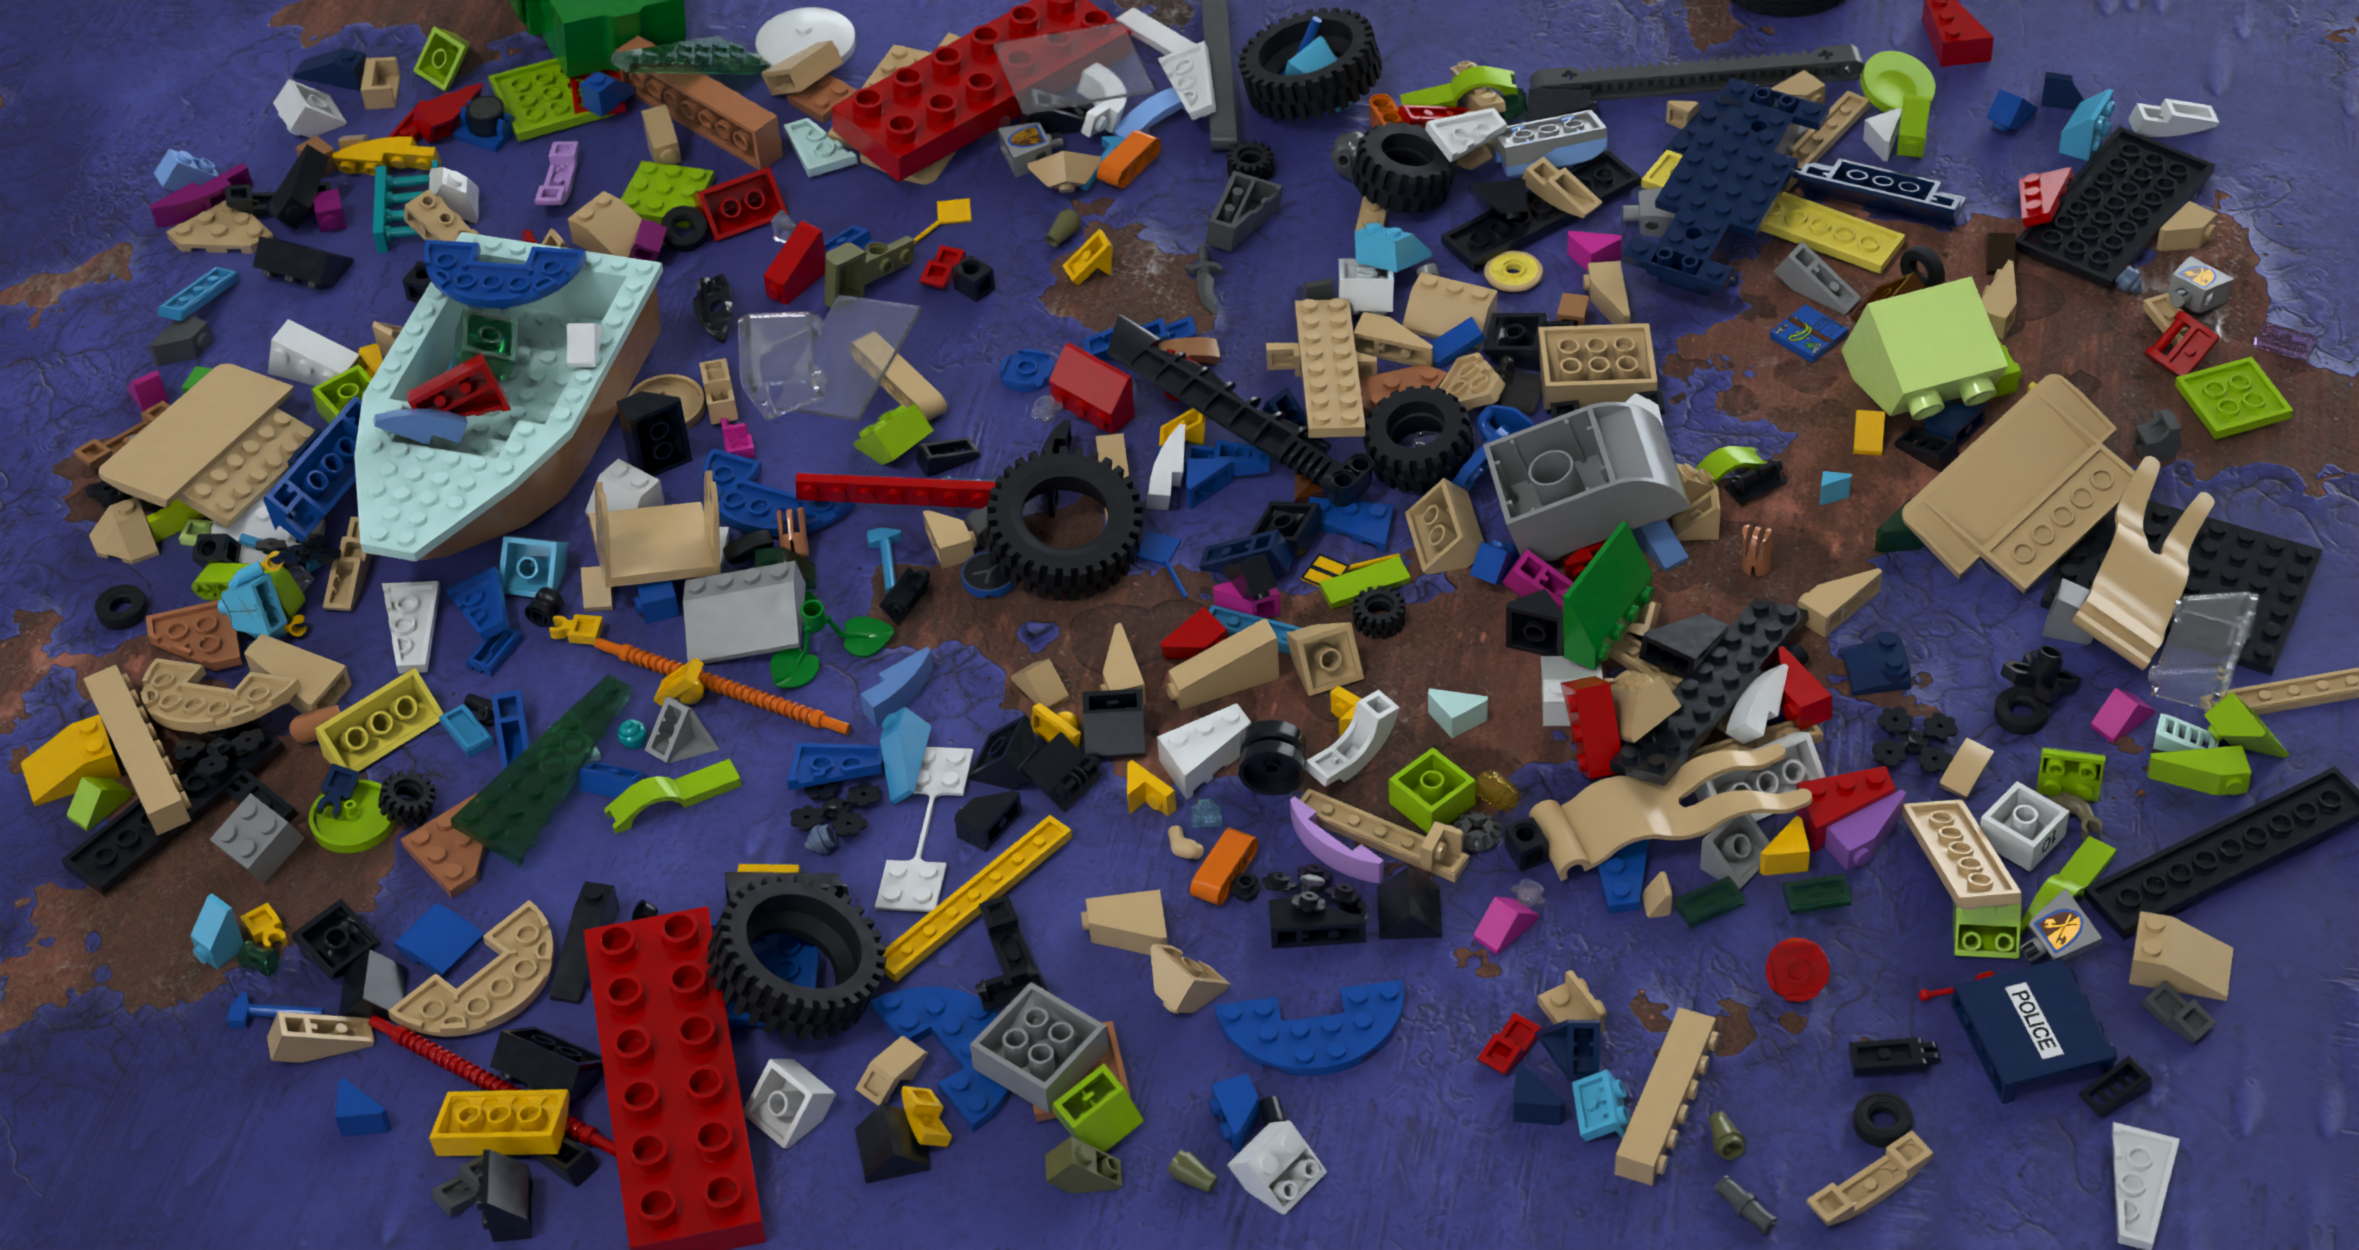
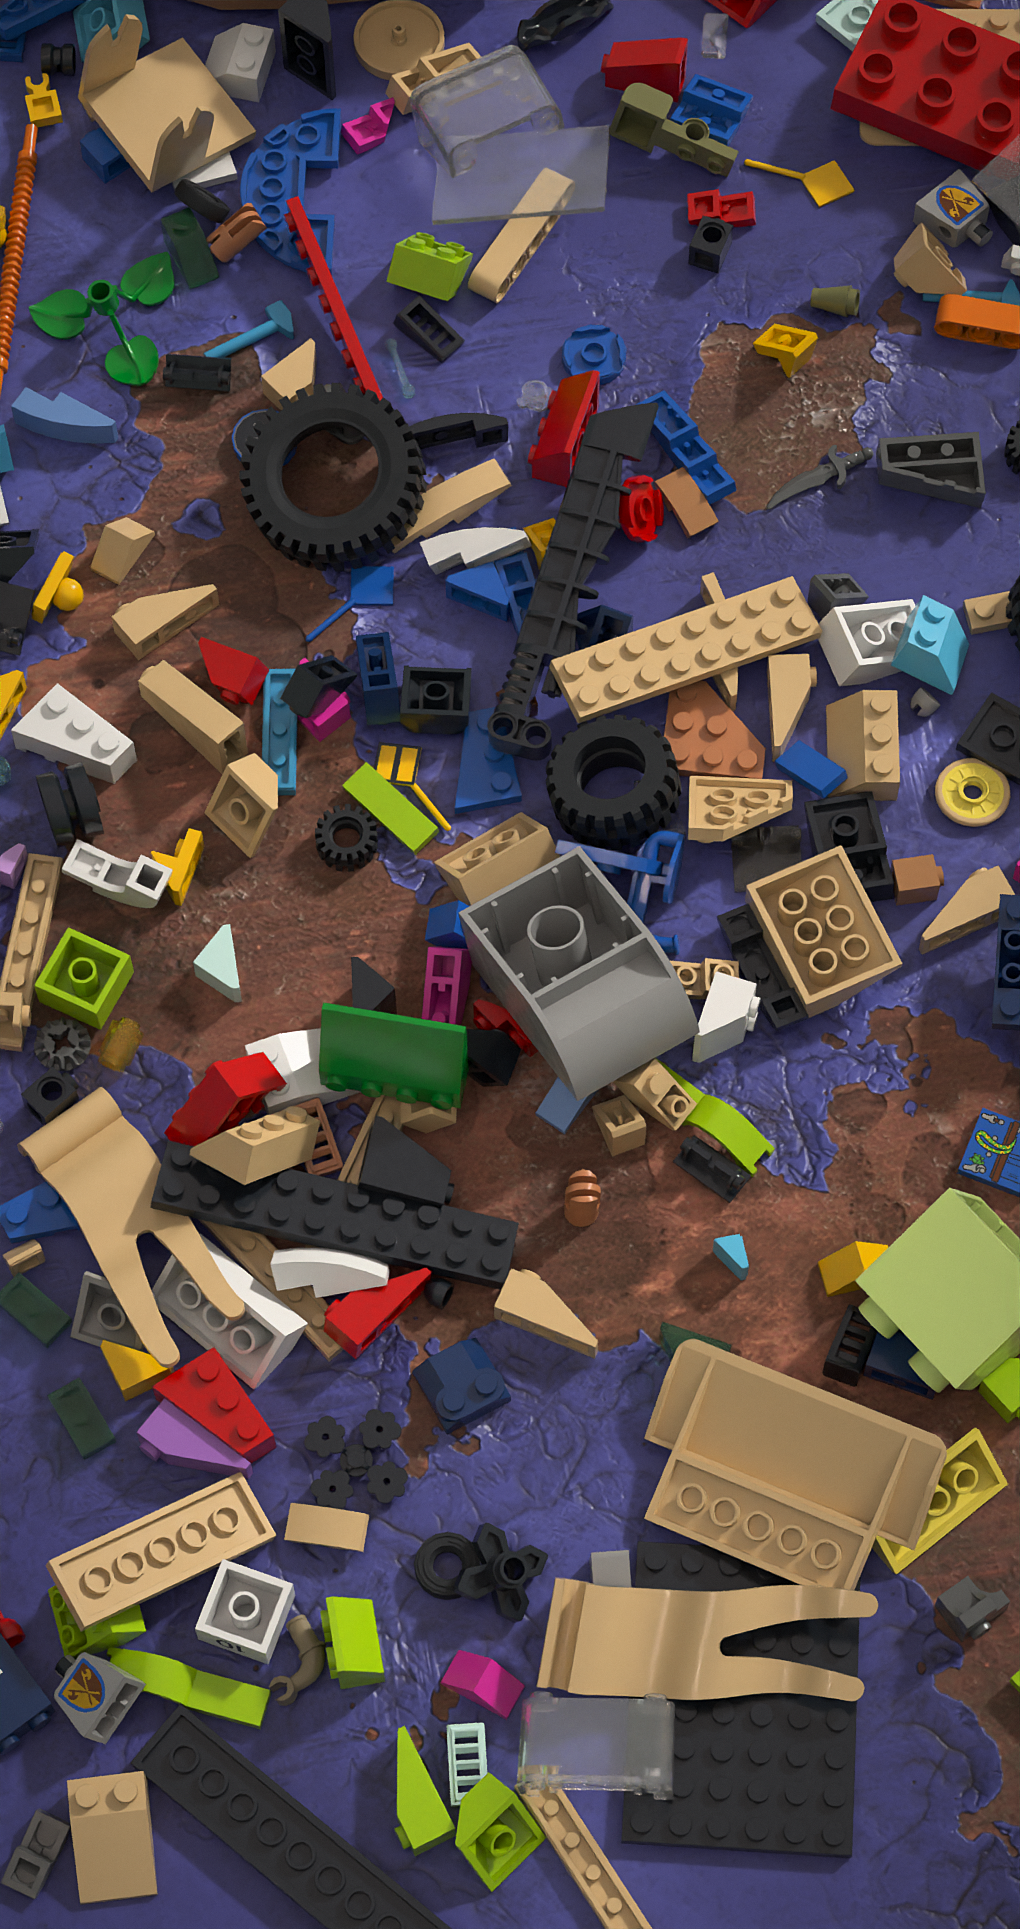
camera: 65 degrees right, 20 degrees up
light grey slope [683,561,806,664] -> none
black slope [1083,688,1146,760] -> none

